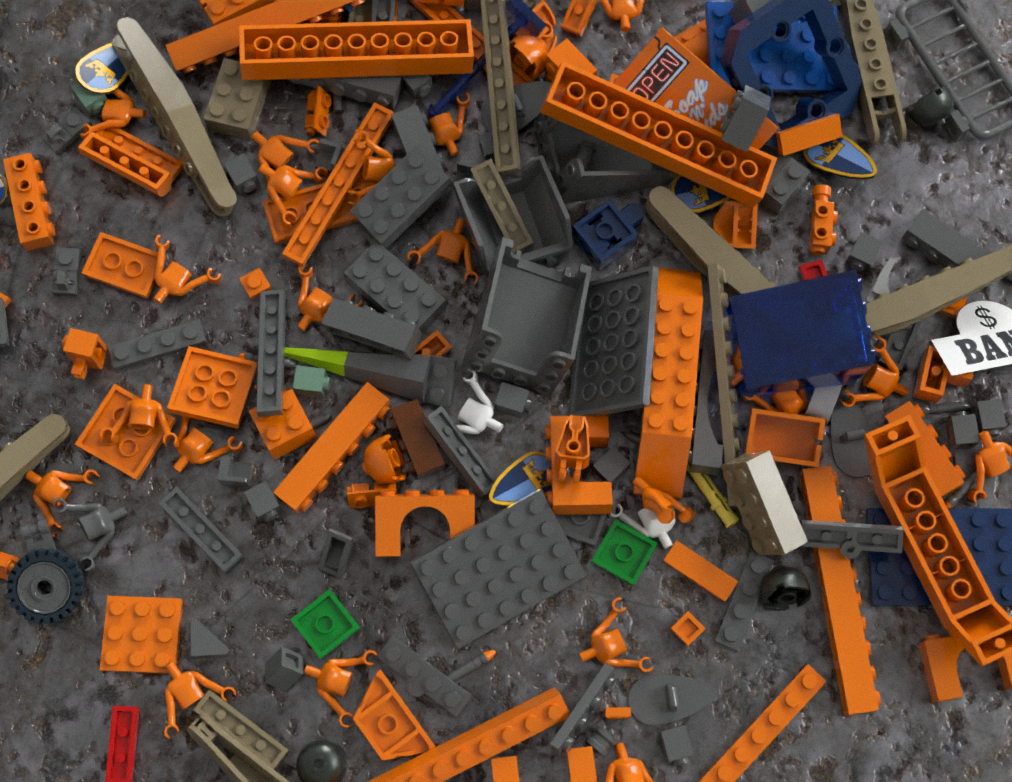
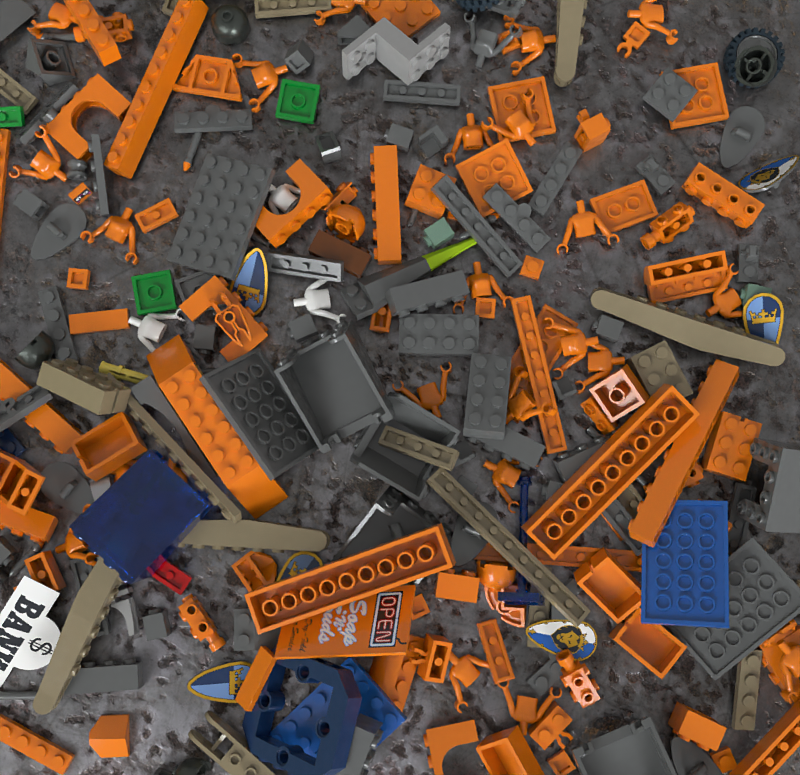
camera: 140 degrees right, 10 degrees up
dark blue brick [572,199,644,270] -> none
orange piece [632,476,695,524] -> none
dark grey piece [720,85,771,152] -> none
none -> orange slope [89,714,130,758]
none -> orange plate [134,198,179,234]
none -> white piece [268,184,301,215]
none -> light grey bracket [342,17,451,85]
none -> orange brick [409,633,453,683]
none -> orange plate [475,297,496,319]
none -> dark grey hinge [482,183,551,253]
none -> orange tile [497,30,521,55]
none -> orange brick [589,364,649,423]
none -> orange brick [640,202,695,250]

